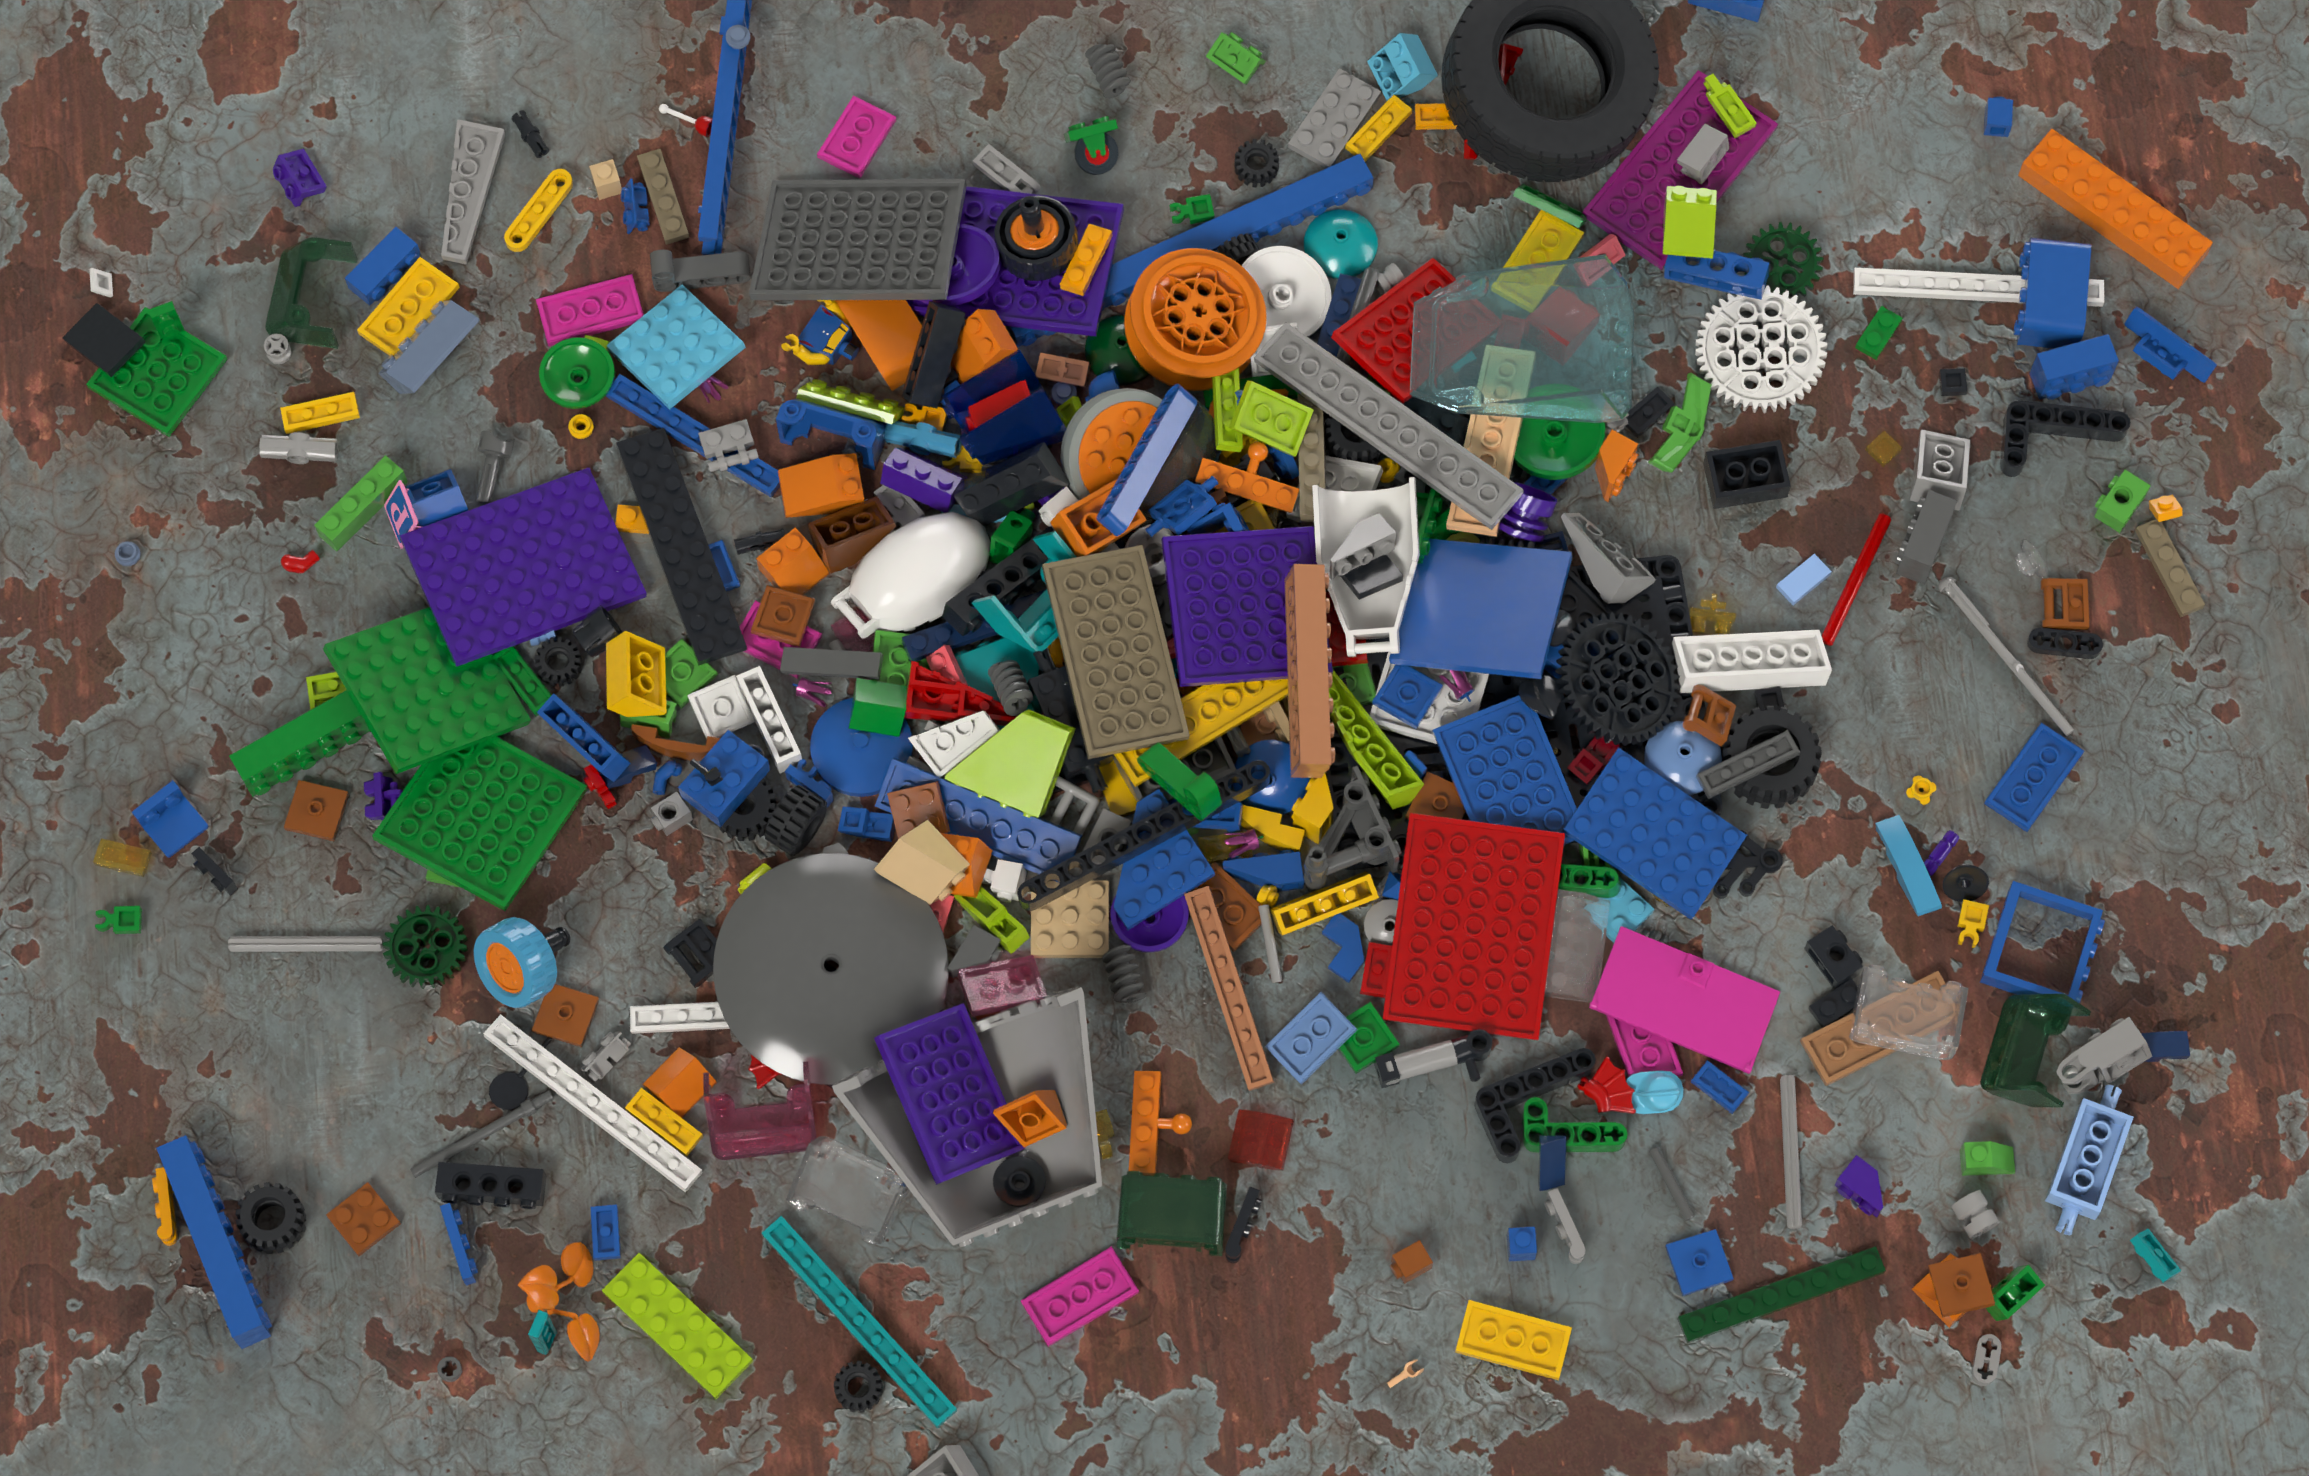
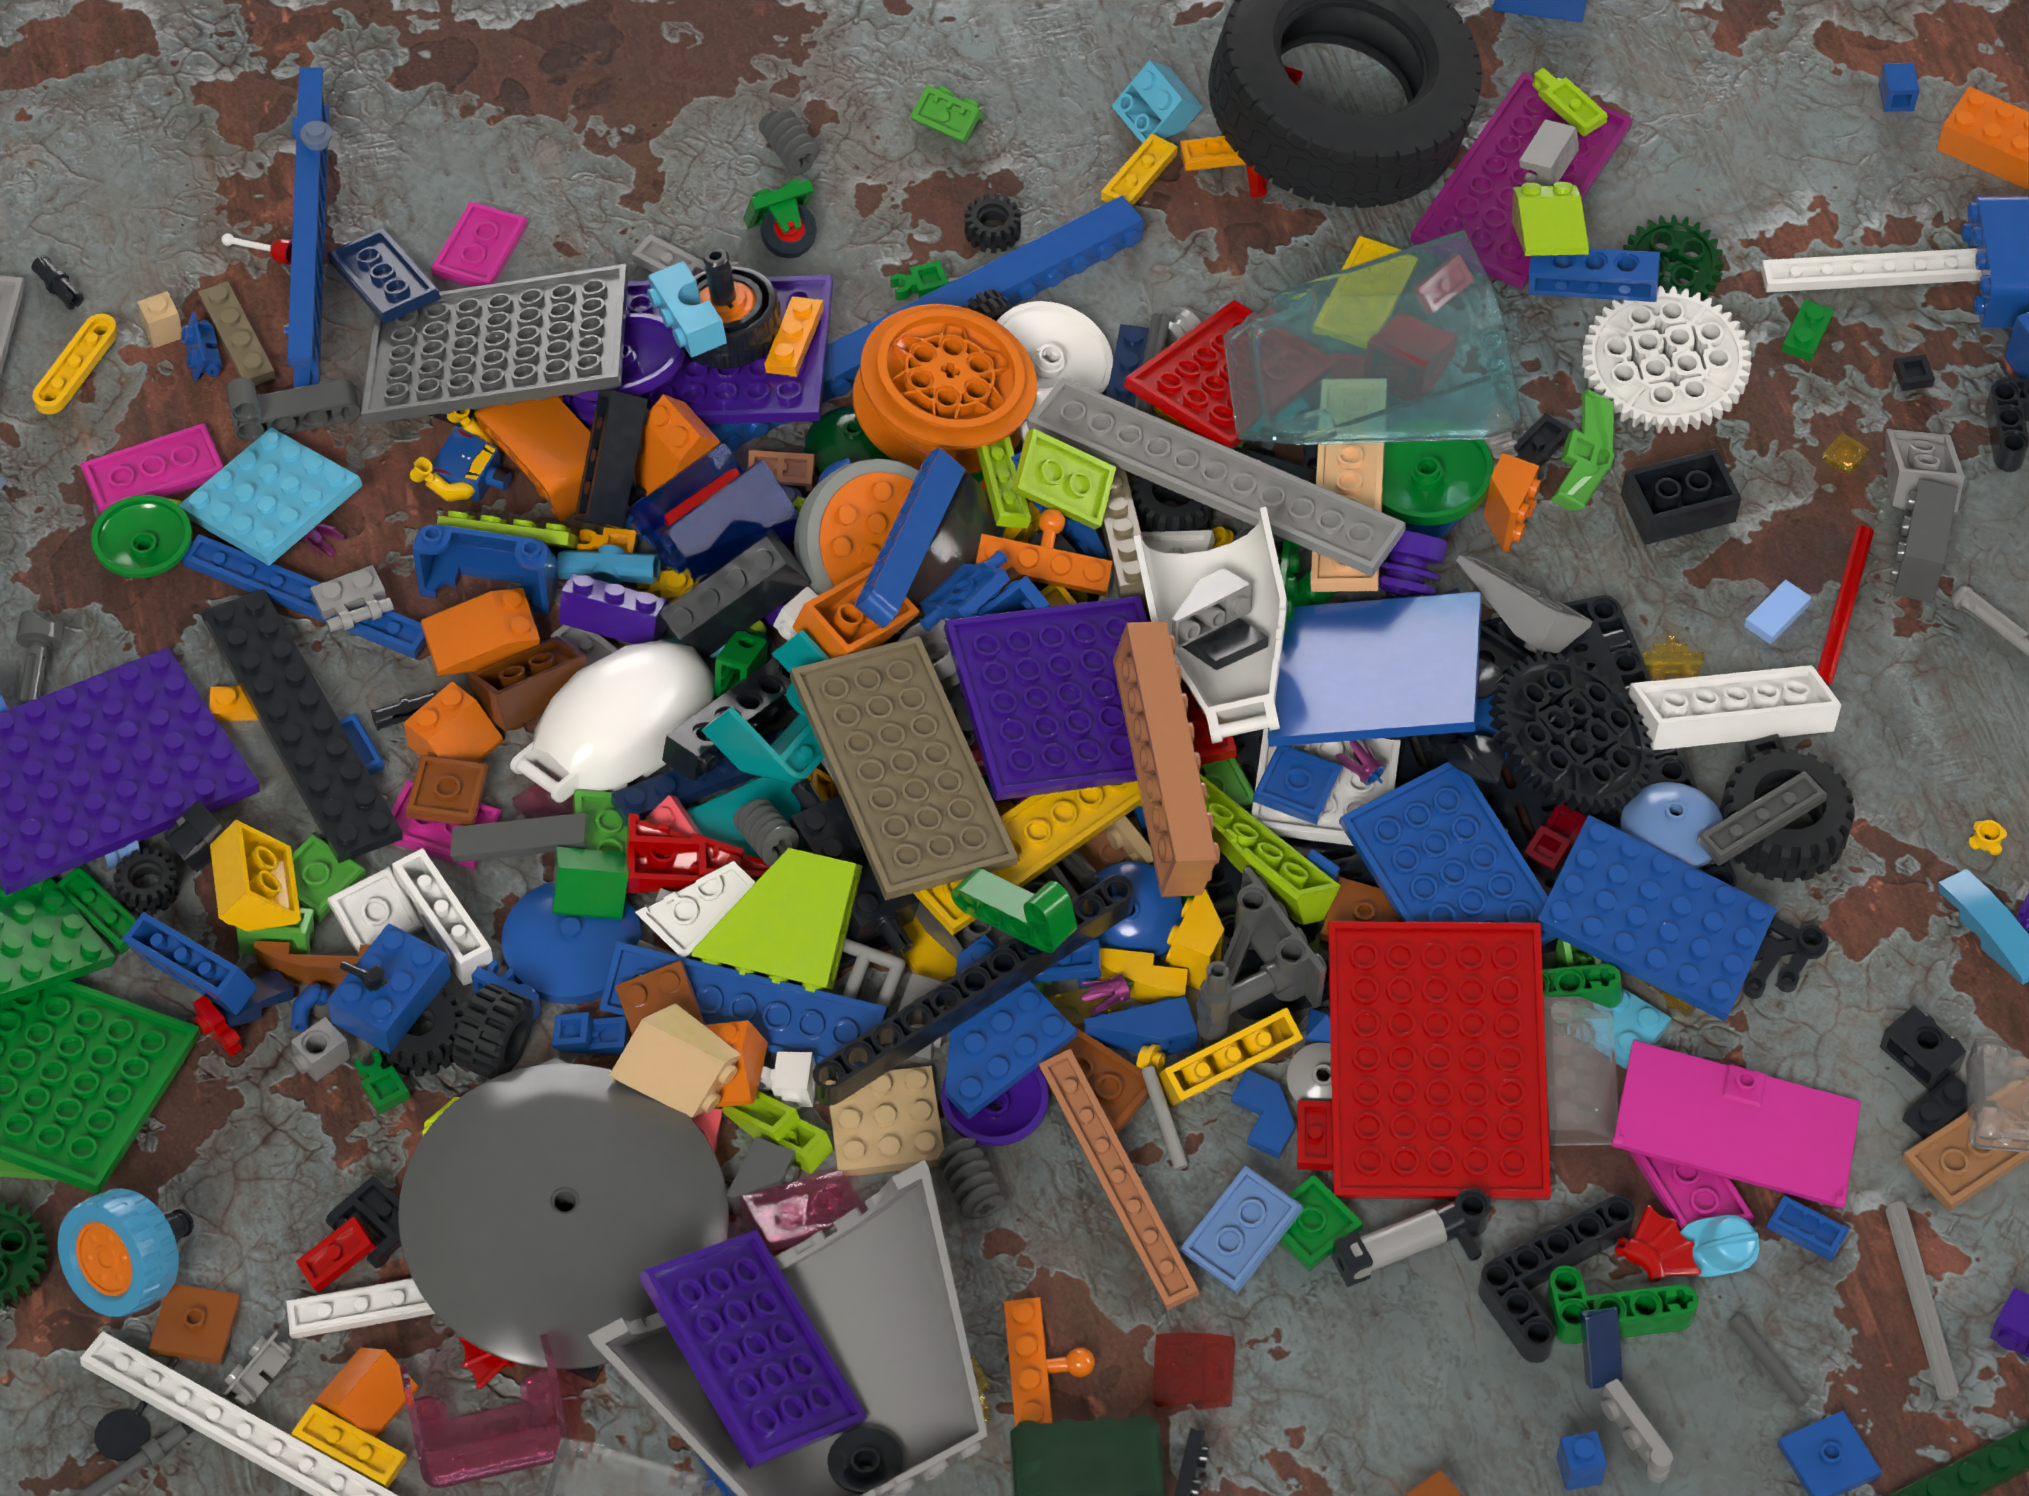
camera: 10 degrees left, 15 degrees down
yellow plate [568,414,594,439] -> none
flat silver piece [793,677,832,707] -> none
orange slope [993,1090,1067,1147] -> none
light grey plate [1288,68,1381,169] -> none
teal dish [1304,209,1378,279] -> none
green tile [1513,184,1587,228] -> none
dark orange plate [1683,685,1736,746] -> none
none -> red plate [296,1216,377,1292]
none -> dark blue tile [327,228,441,324]
none -> green plate [355,1050,410,1115]
none -> medium azure arch [647,261,727,358]

